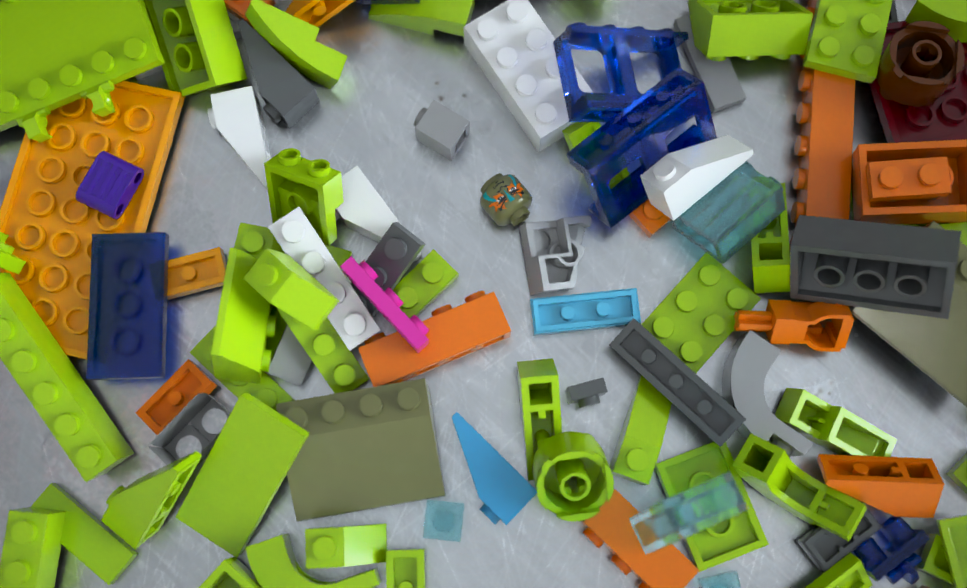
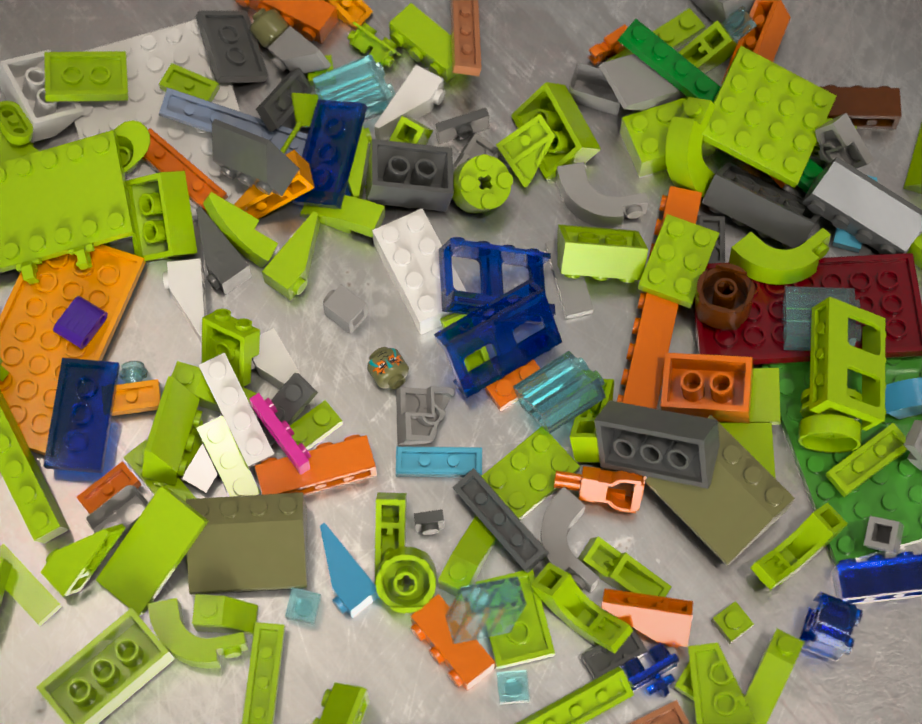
camera: 10 degrees right, 10 degrees down
lime slope [243,248,339,330] -> none
white slope [640,135,754,221] -> none
orange plate [866,156,952,202] -> none
none -> clear light blue plate [119,361,148,383]
none -> lime slope [262,211,320,301]

